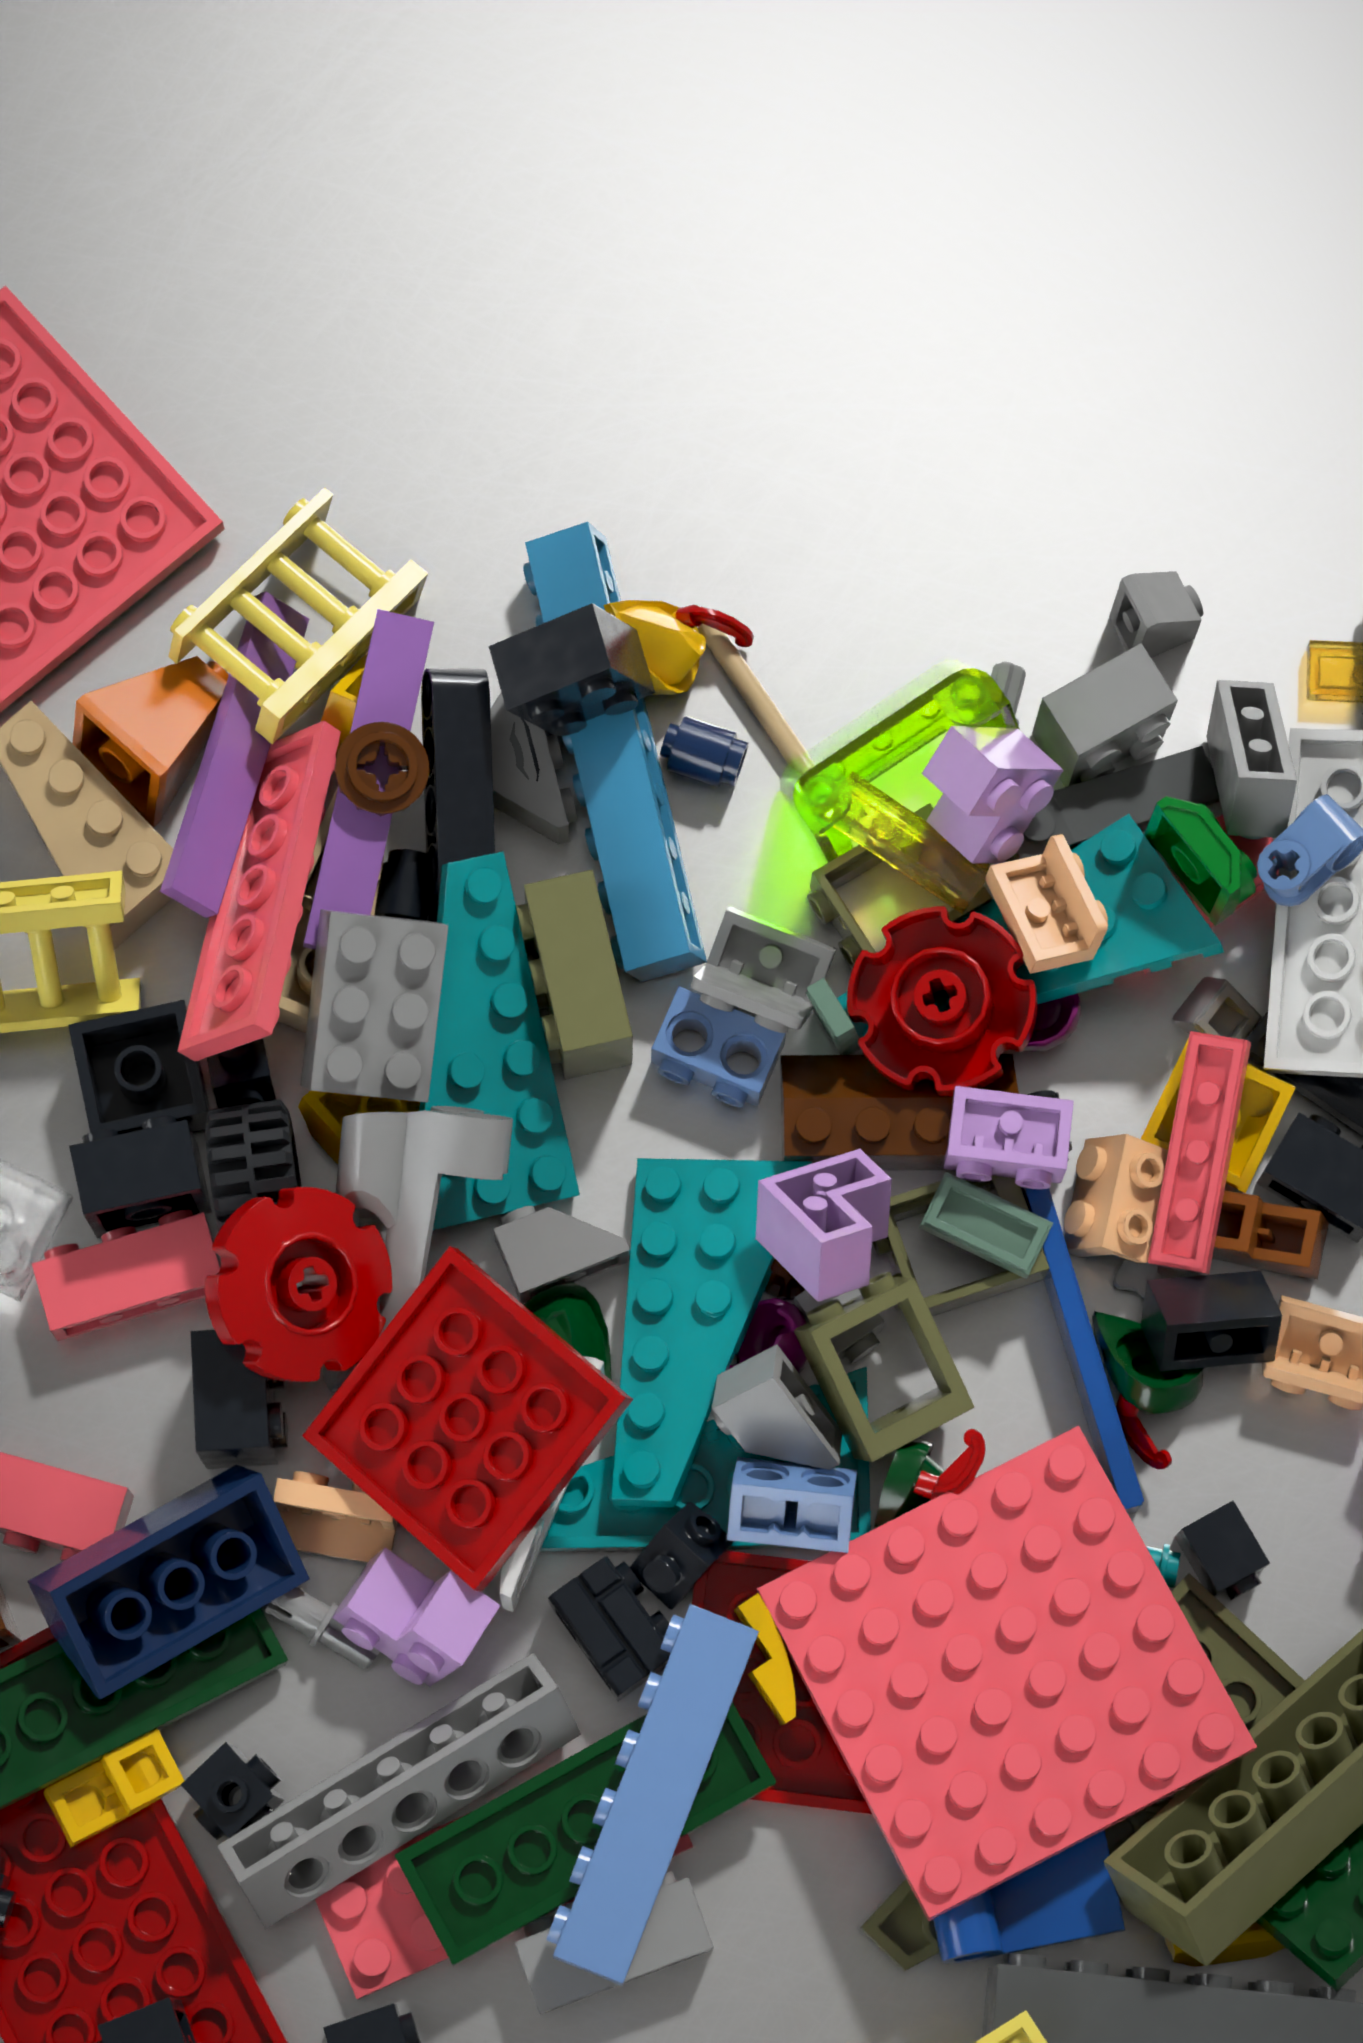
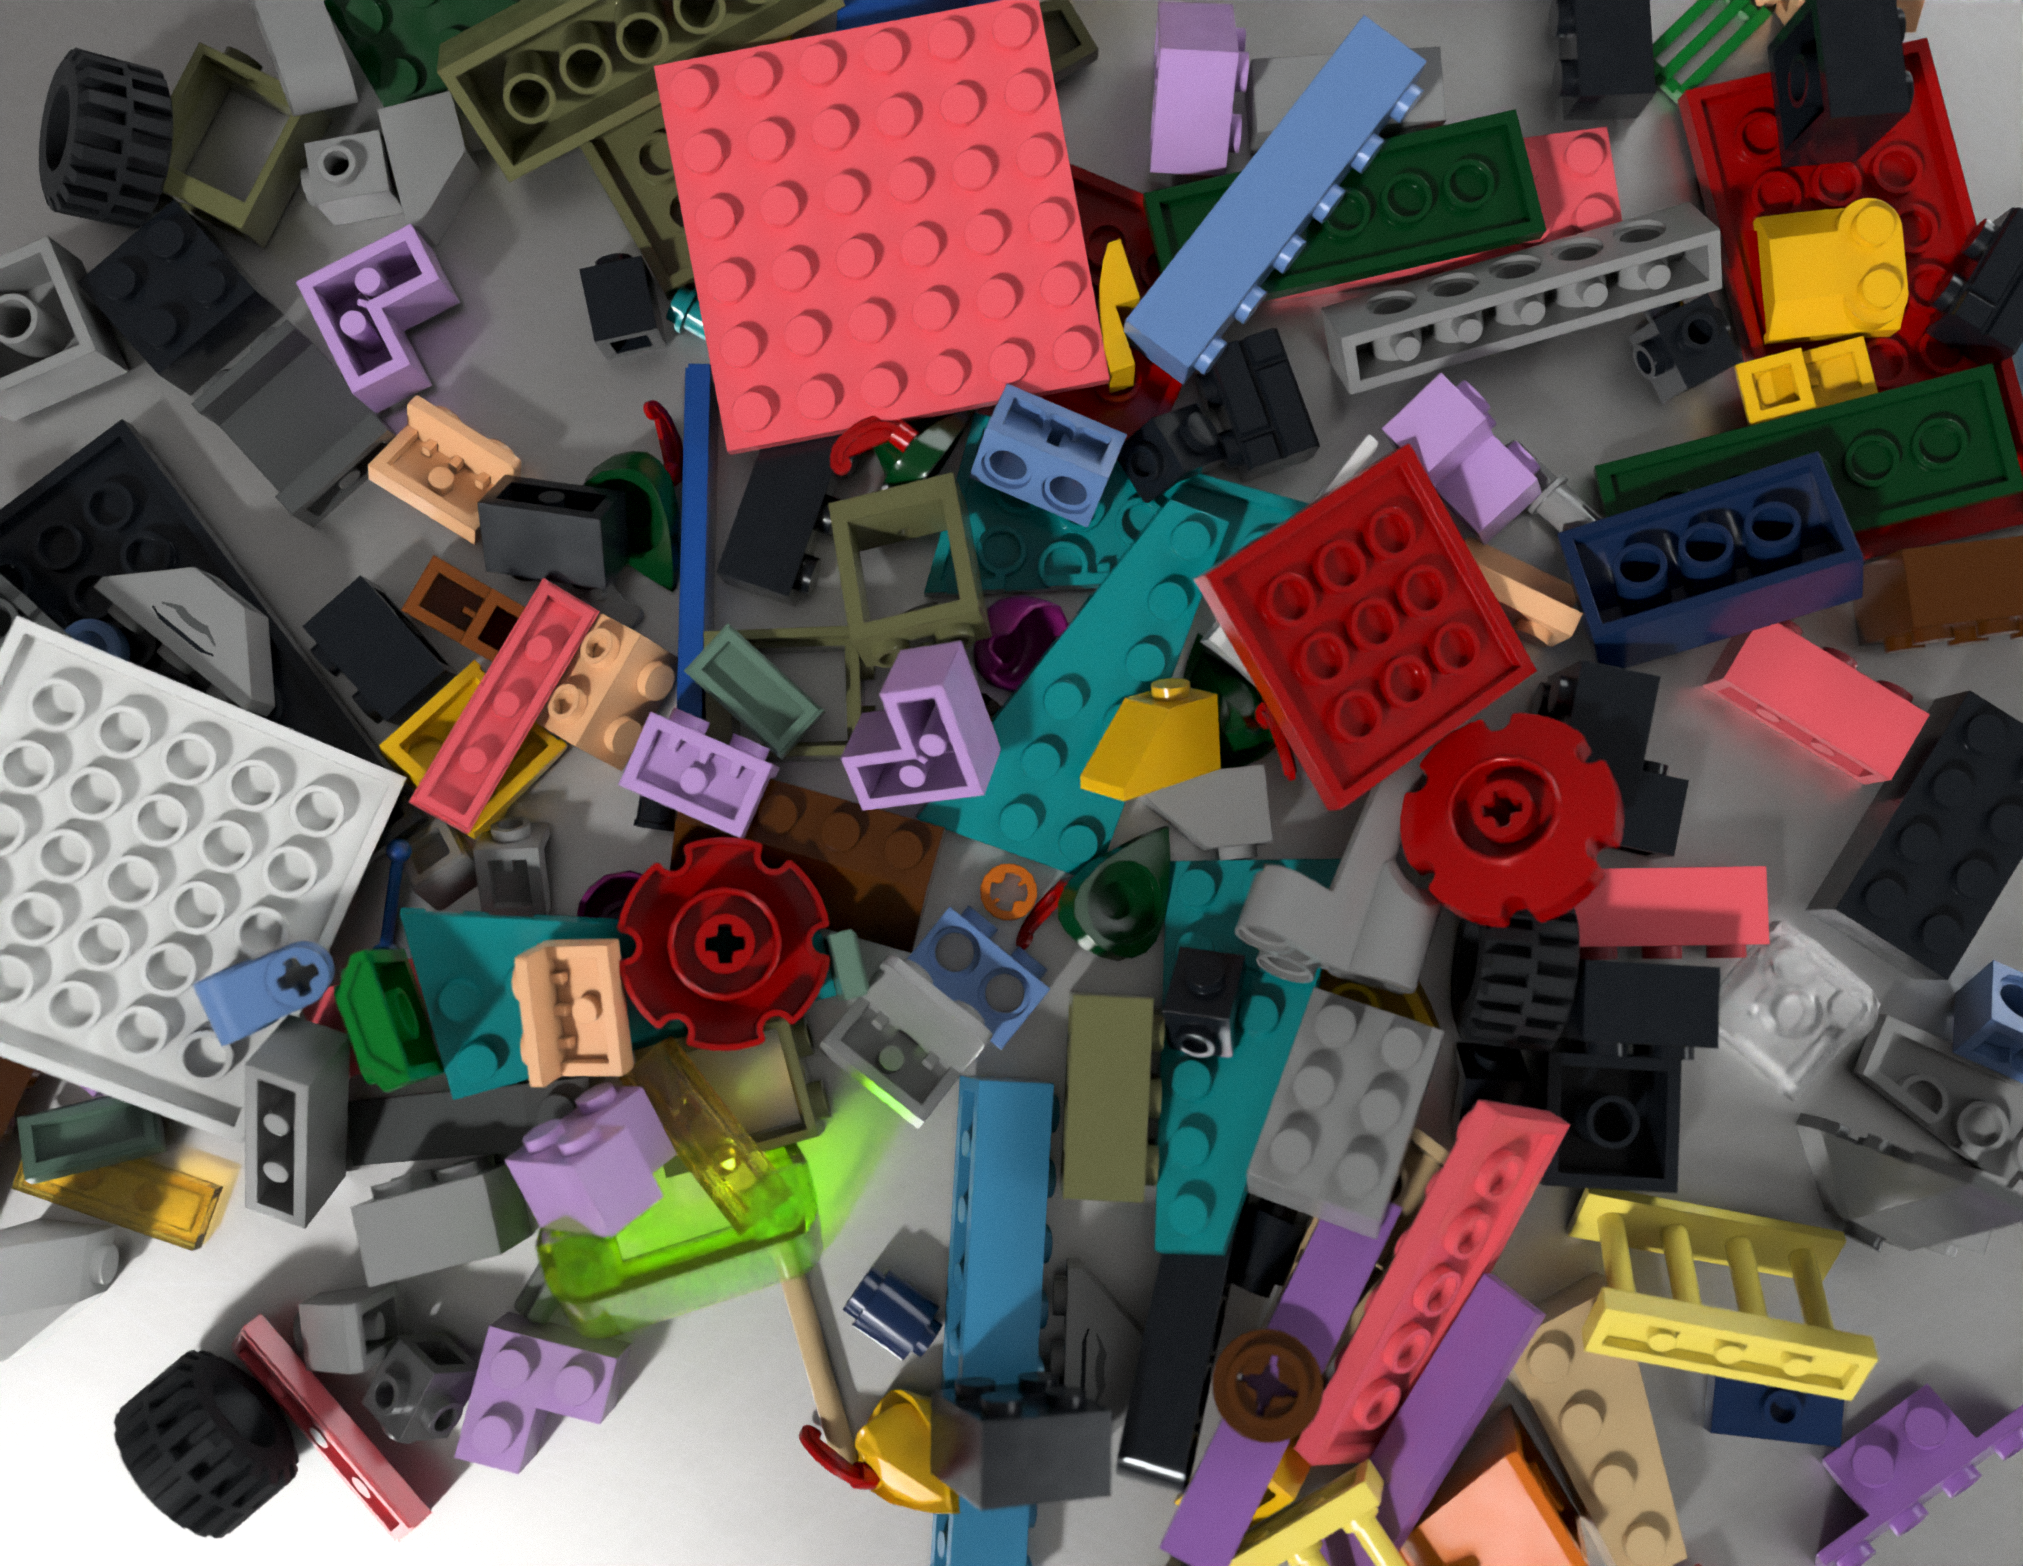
camera: 160 degrees left, 10 degrees up
light grey slope [711,1345,842,1470] -> none
none -> black tyre [114,1350,299,1539]
none -> coral tile [231,1313,432,1541]
none -> flat silver brick [361,1333,478,1444]
none -> blue hinge [371,838,412,950]
none -> lavender brick [454,1312,632,1474]
none -> light grey bracket [473,817,551,917]
none -> black brick [716,434,861,607]
none -> orange bush [980,864,1037,921]
none -> dark green piece [1016,826,1170,961]
none -> yellow slope [1080,678,1221,802]
none -> lavender brick [1149,1,1249,176]
none -> black bracket [1163,947,1246,1058]
none -> black brick [1607,760,1689,859]
none -> yellow slope [1753,198,1909,344]

